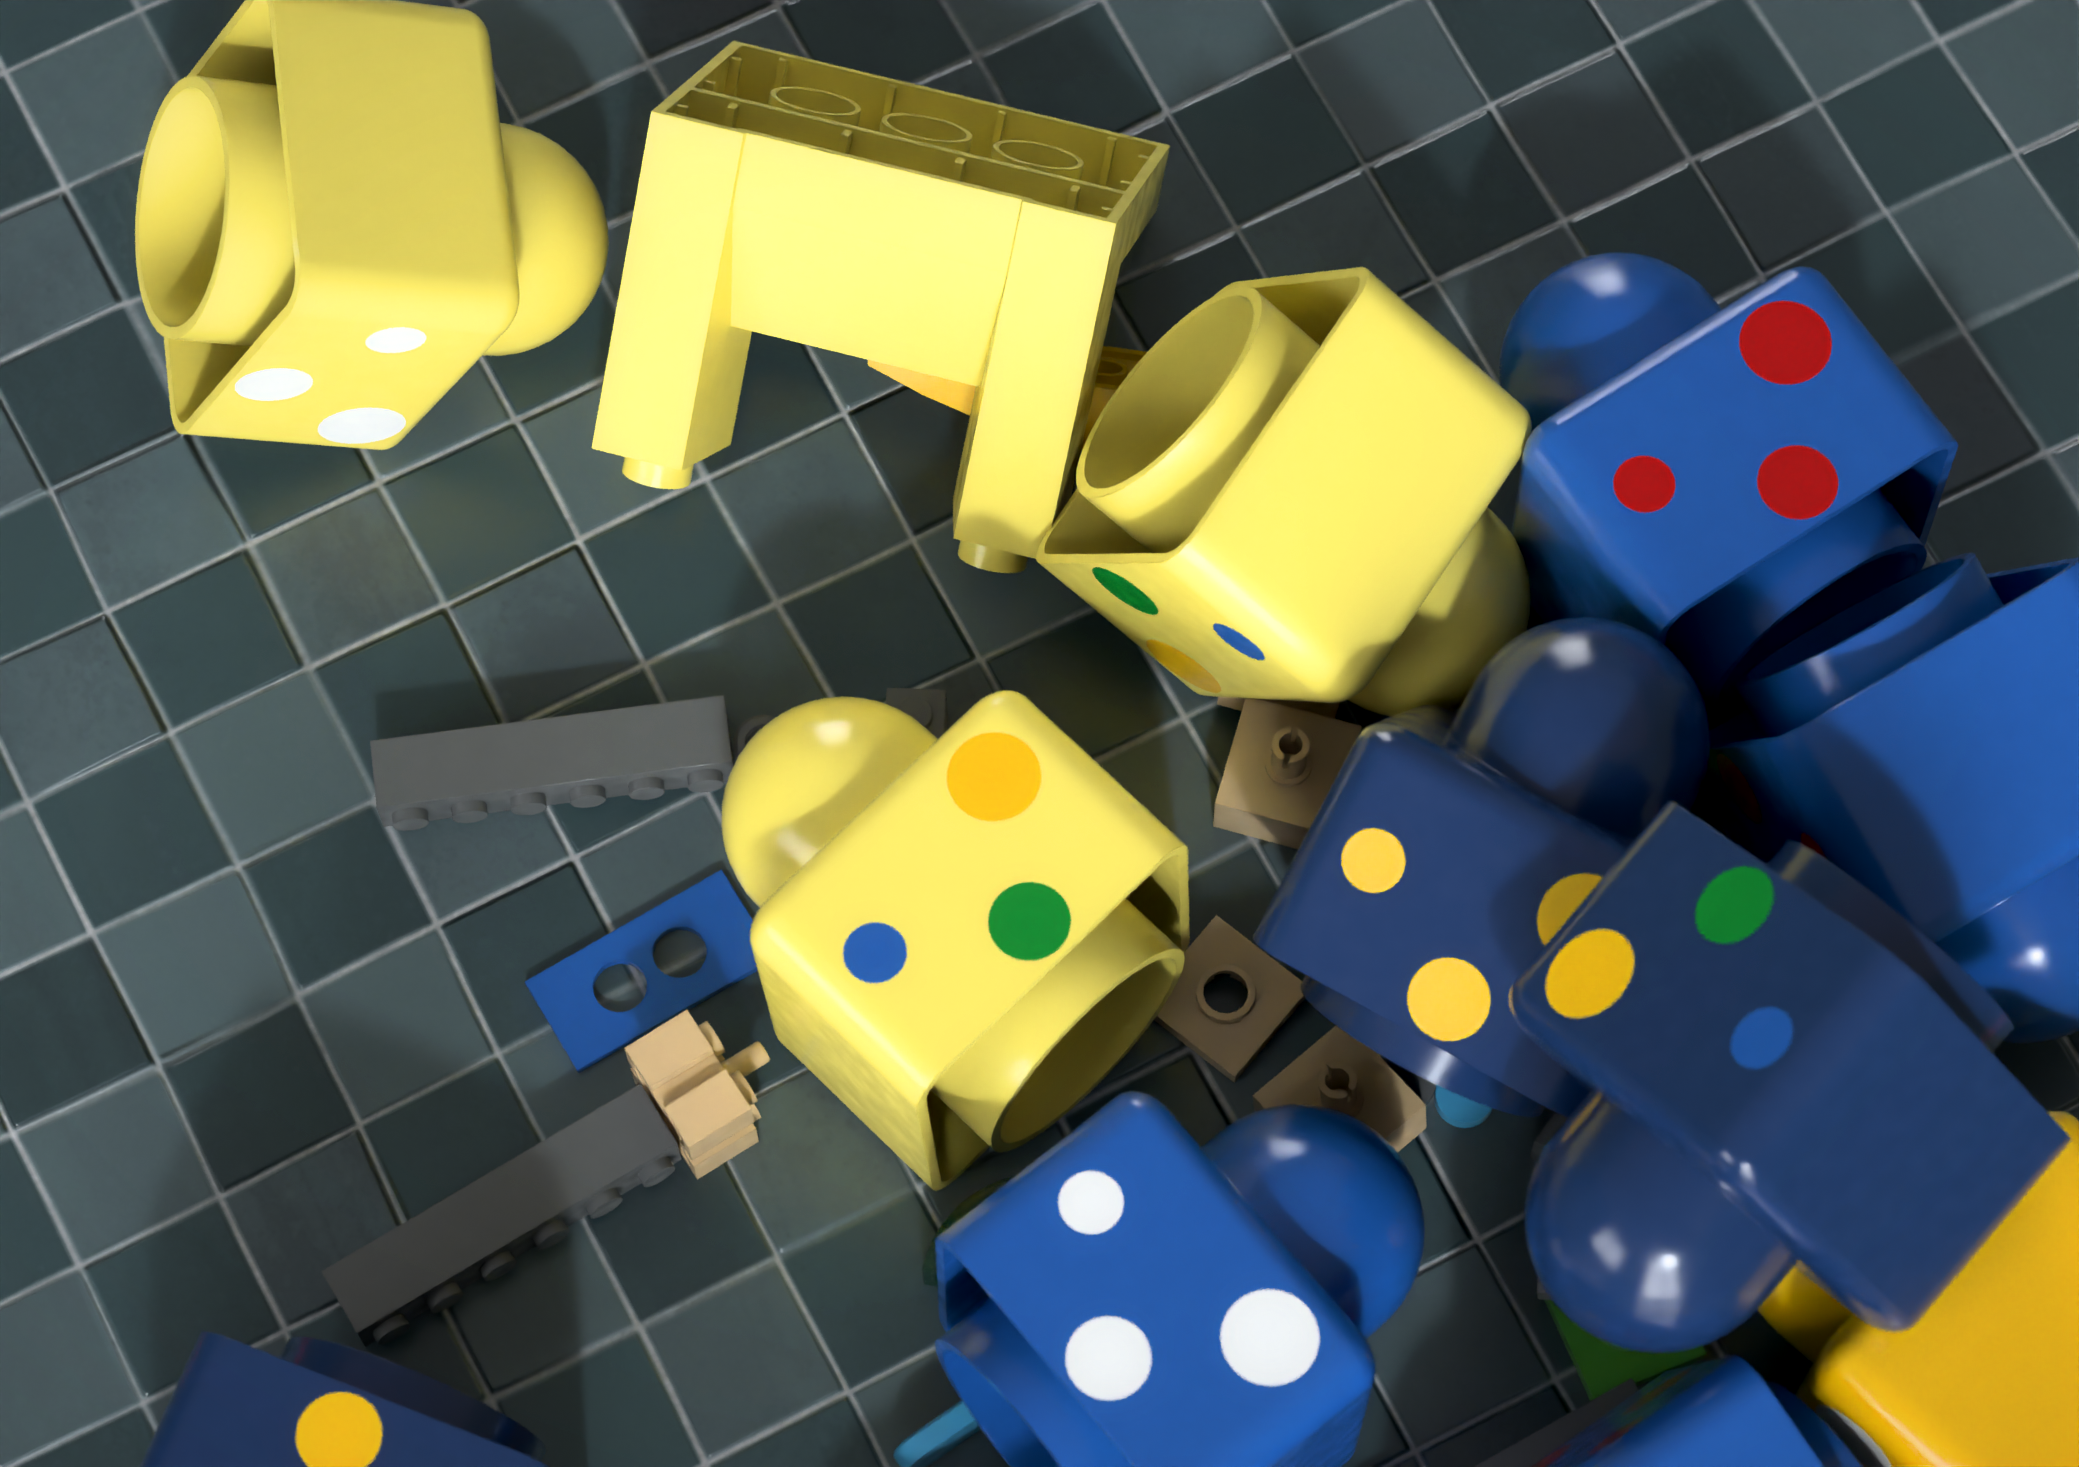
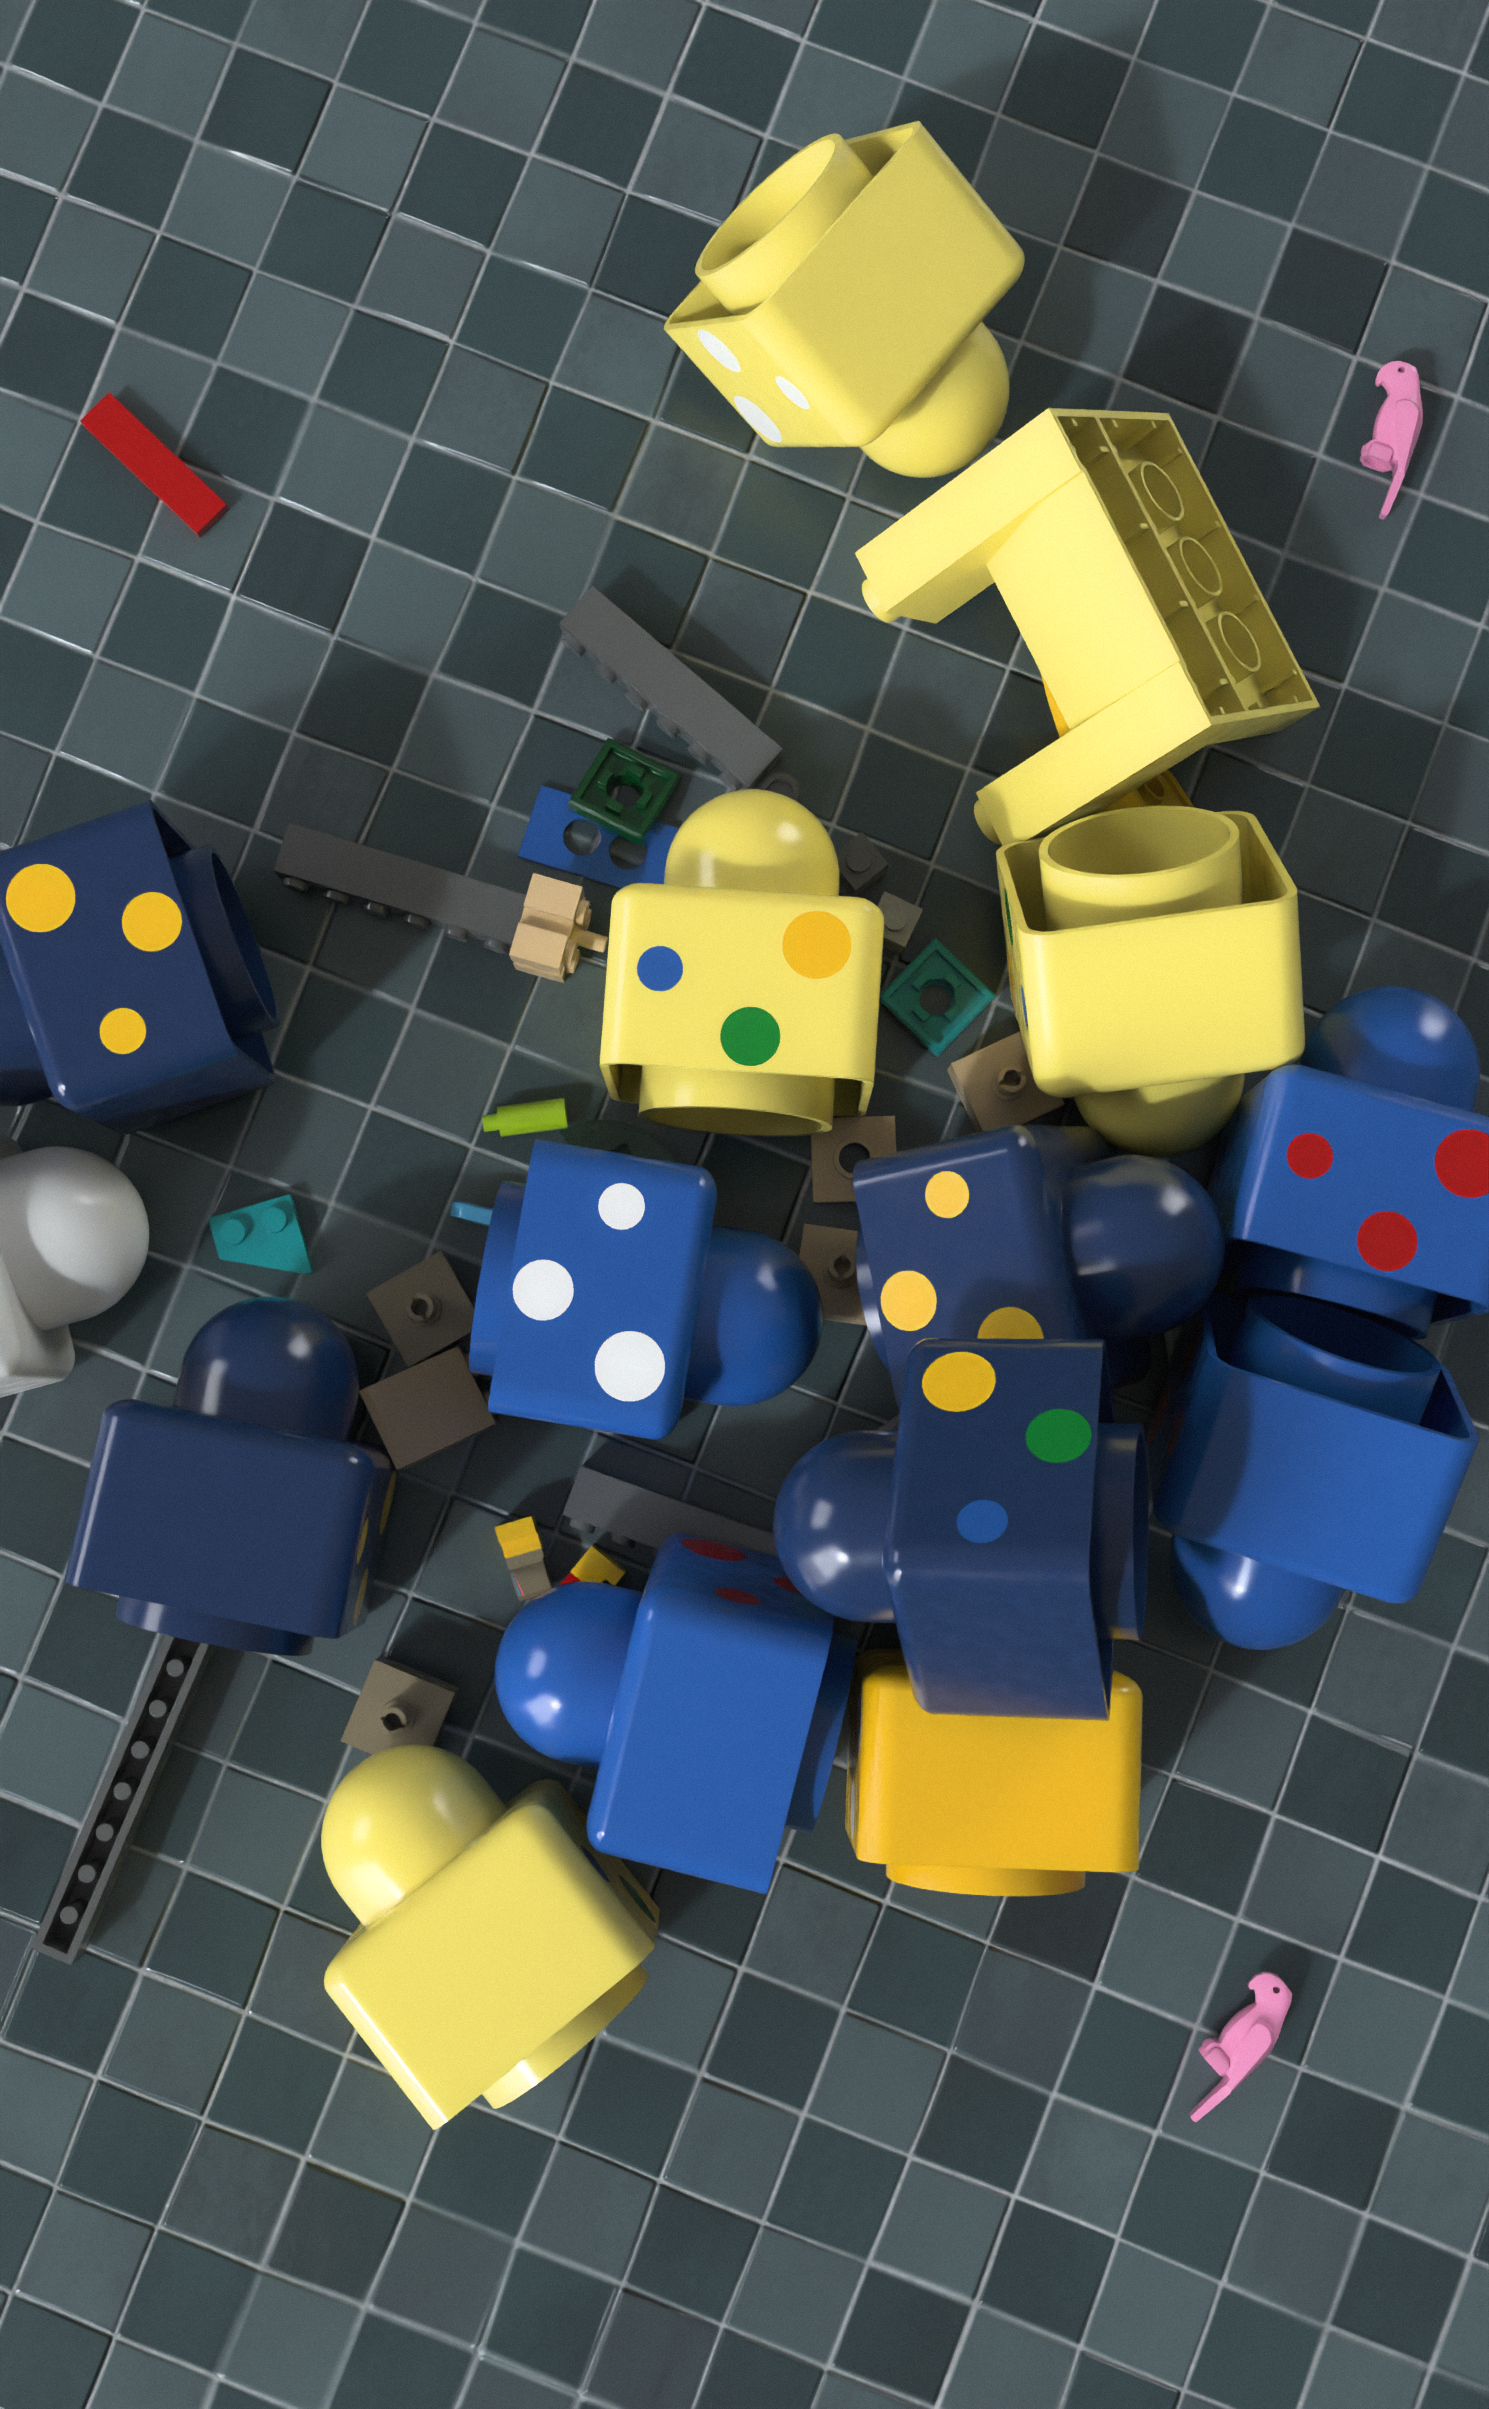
camera: 45 degrees right, 15 degrees up
none -> lime cylinder [482,1098,568,1137]
none -> dark green piece [568,737,682,846]
none -> teal piece [879,938,996,1058]

